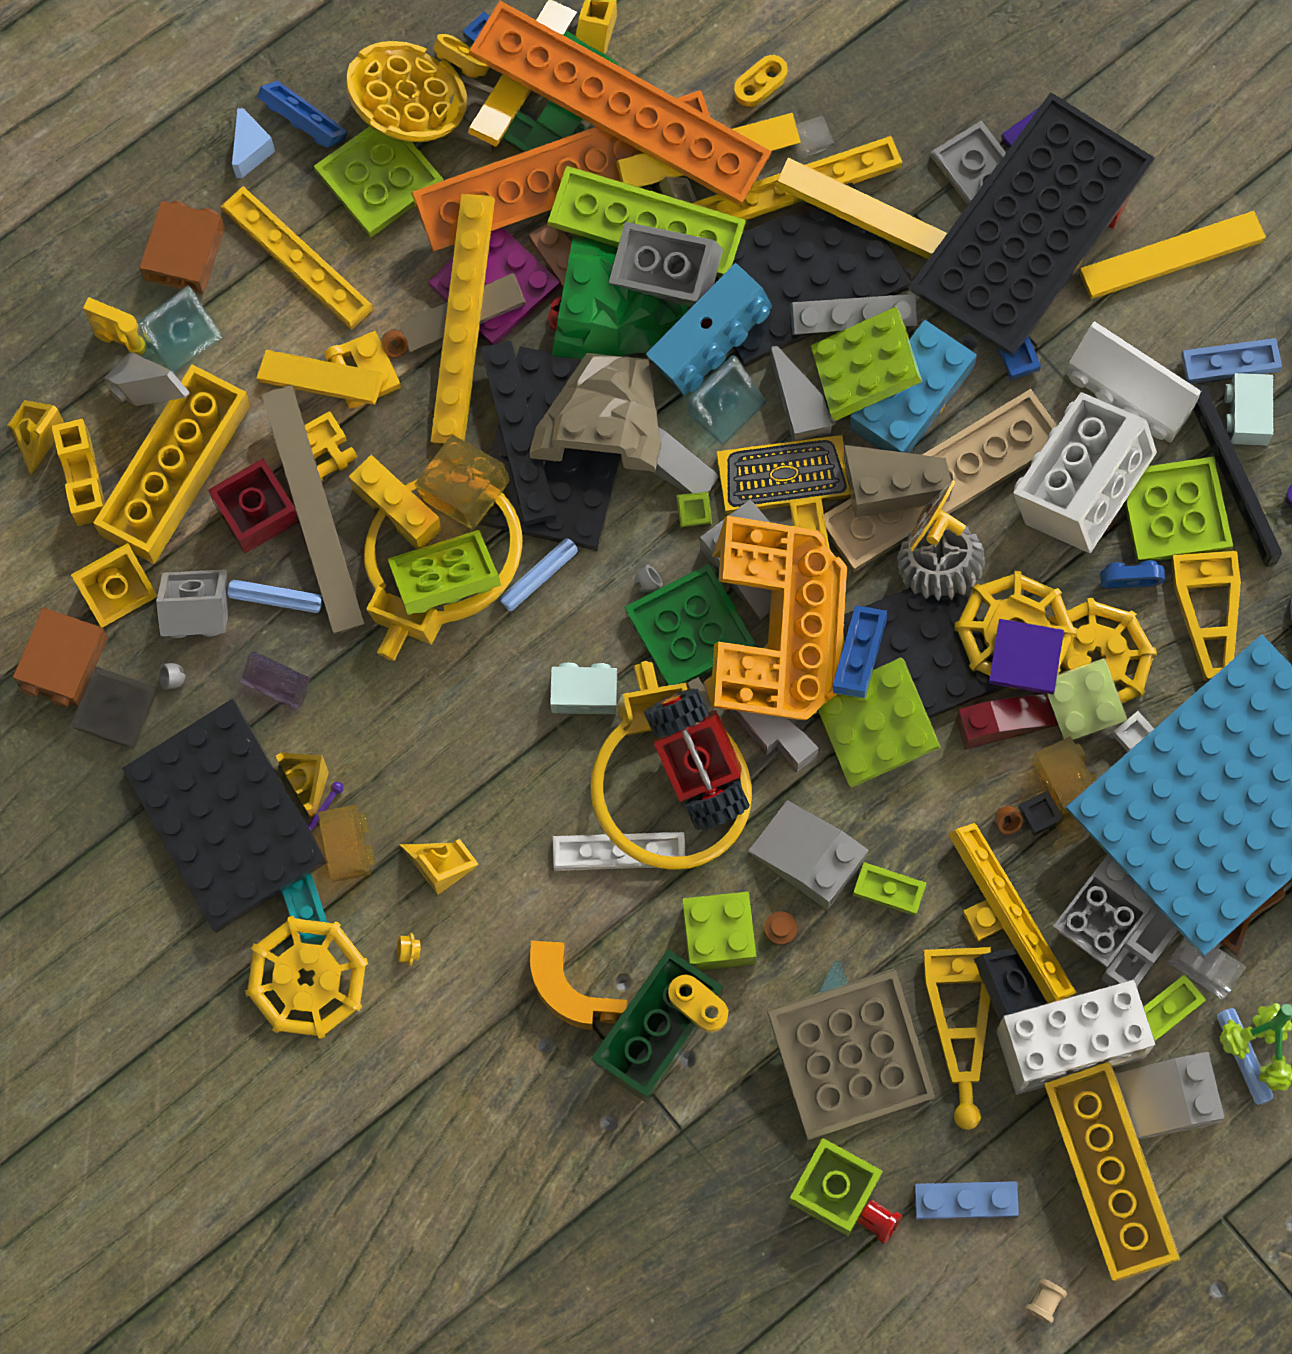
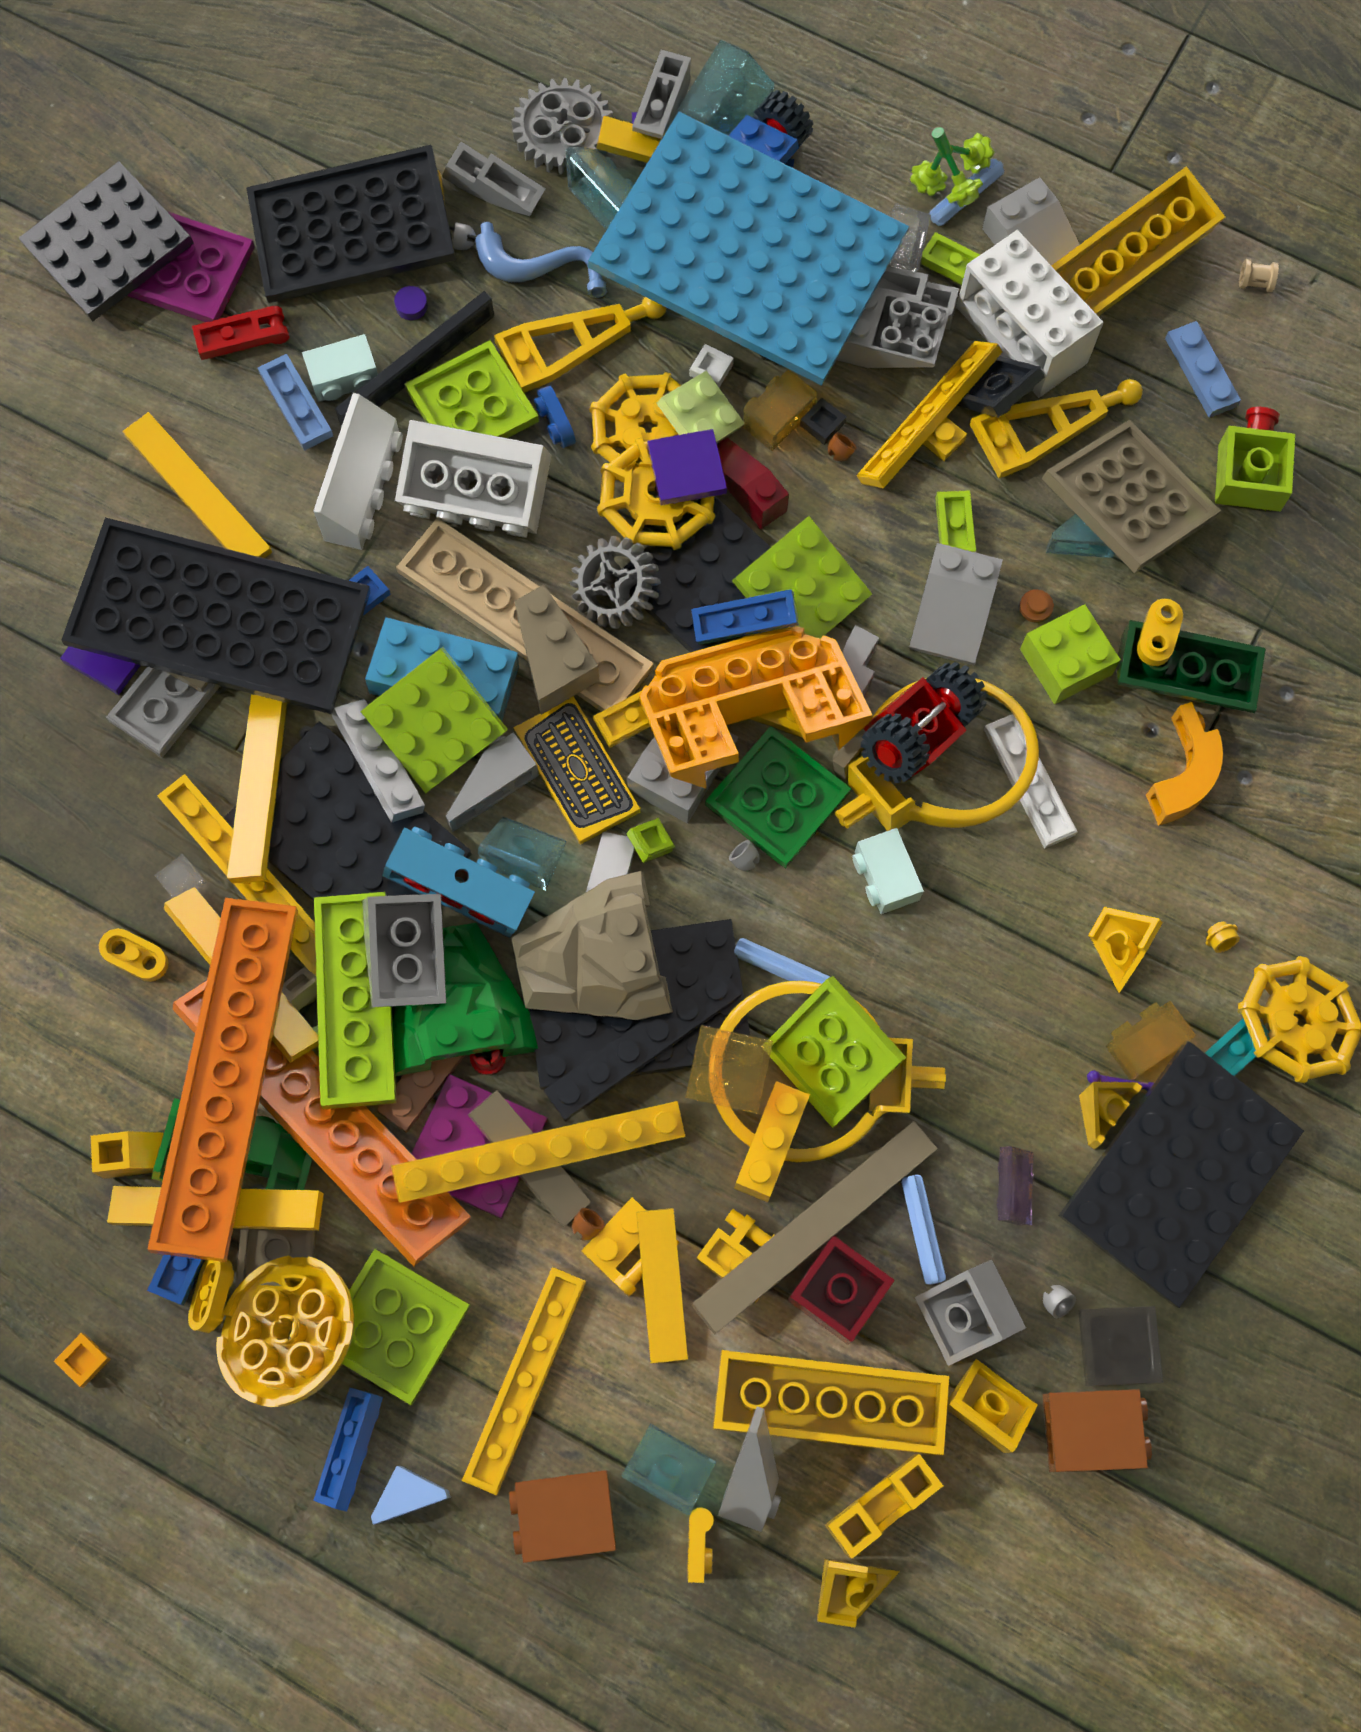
camera: 115 degrees left, 0 degrees up
yellow shield [909,481,966,551] -> none

